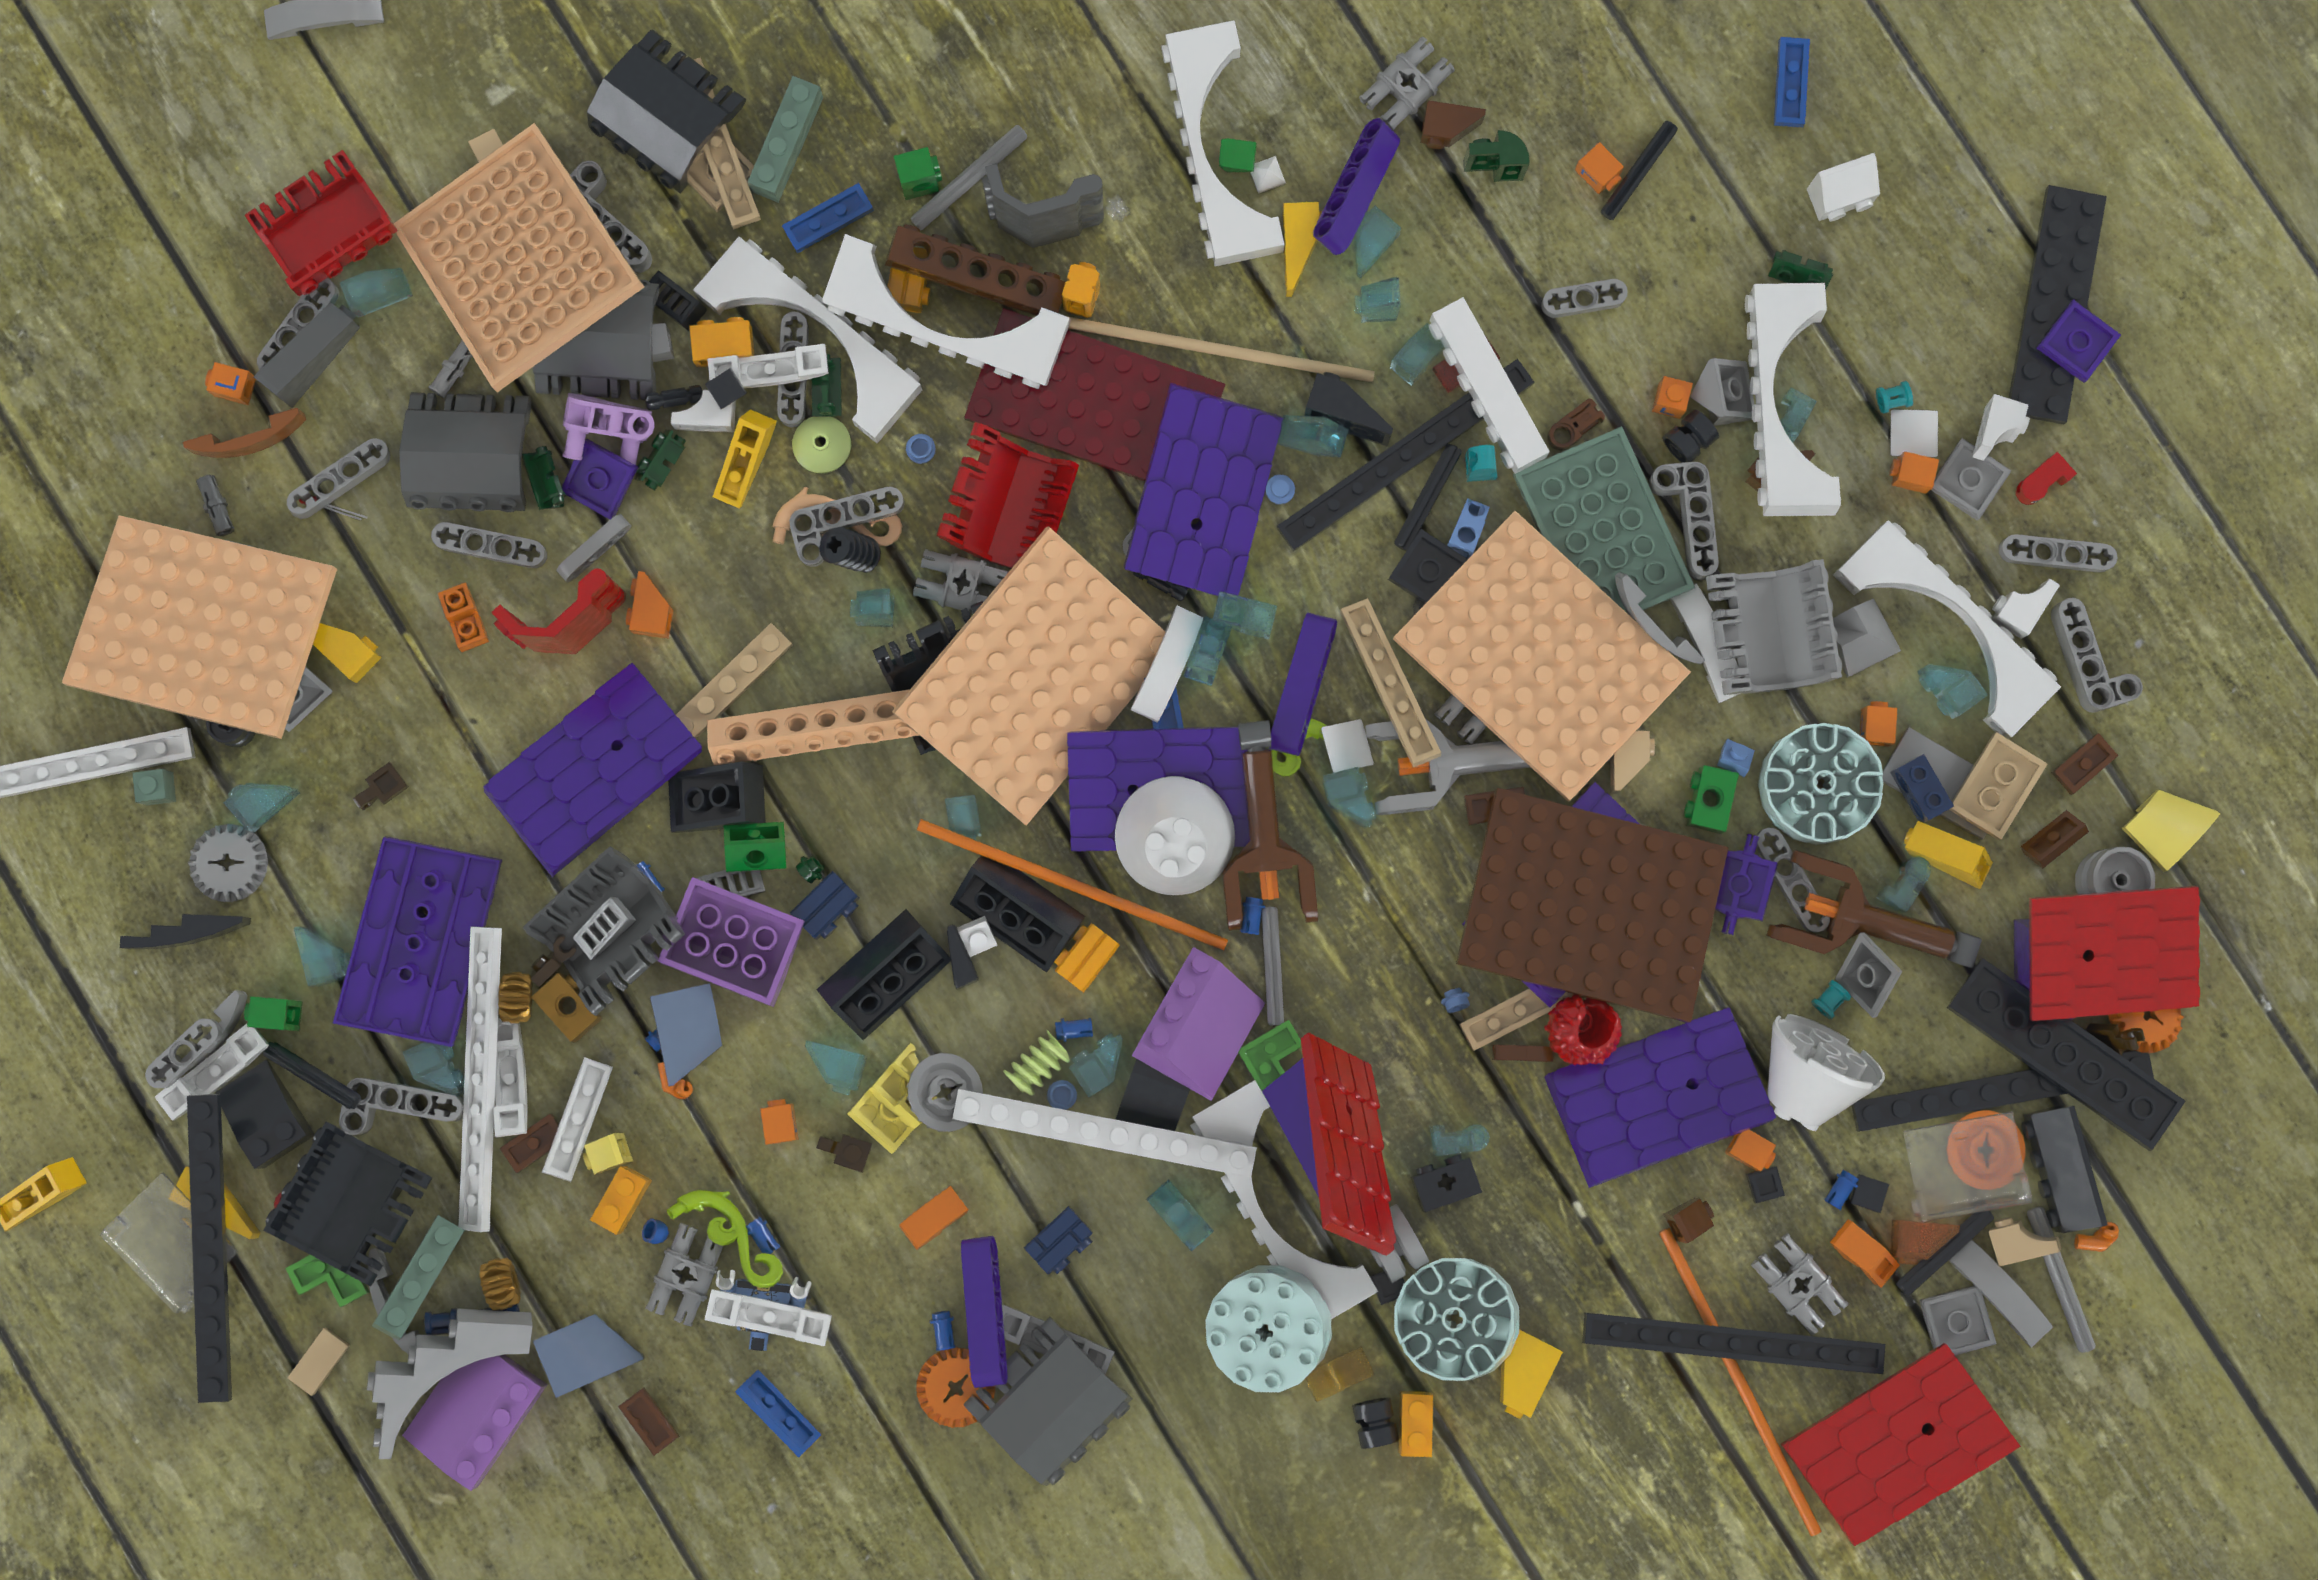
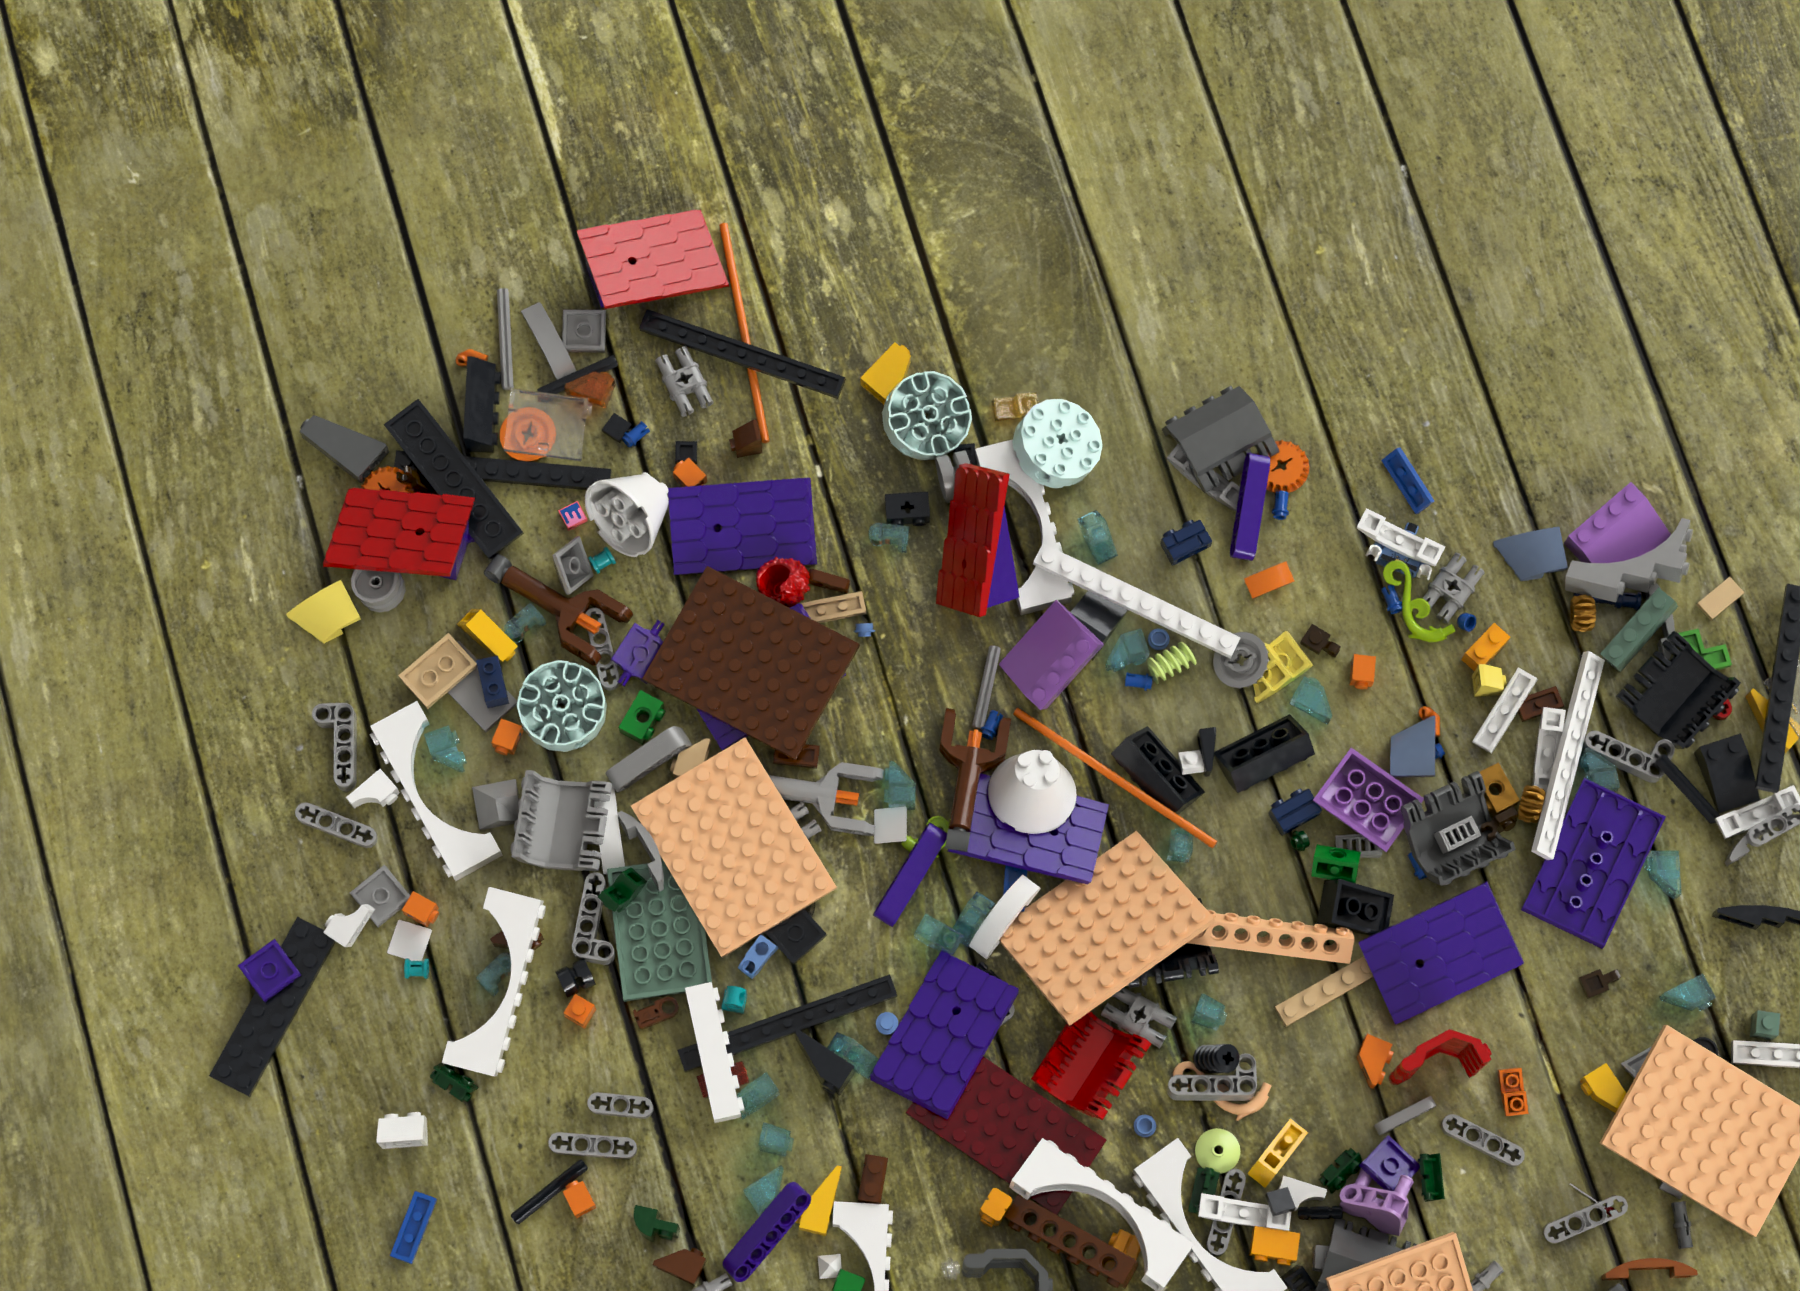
camera: 165 degrees left, 10 degrees down
light grey gear [188,824,268,902] -> none
green brick [244,996,303,1031] -> none
dark grey hinge [399,392,531,512] -> none
reddish brown plate [618,1387,680,1456] -> none
light orange brick [1054,923,1120,993] -> none
tan piece [1066,316,1375,383] -> none
bright green plate [1238,1020,1301,1095] -> none
tan plate [1340,598,1441,768] -> none
black wheel [1352,1397,1399,1449] -> none
black axle [1394,444,1462,551] -> none
light orange brick [1398,1391,1433,1457] -> none
light grey slope [1690,358,1754,426] -> none
medium blue plate [1717,739,1755,777] -> none
orange slope [1830,1219,1900,1288] -> none
tan arch [1989,1217,2062,1266] -> none
red leg [2015,451,2077,505] -> none
reddish brown plate [2021,810,2089,869] -> none
reddish brown plate [2051,733,2118,795] -> none
none -> dark grey slope [300,415,389,484]
none -> light grey beam [548,1132,637,1159]
none -> tile [558,501,588,531]
none -> dark green brick [598,867,647,913]
none -> light grey beam [605,726,692,792]
none -> reddish brown brick [858,1154,888,1204]

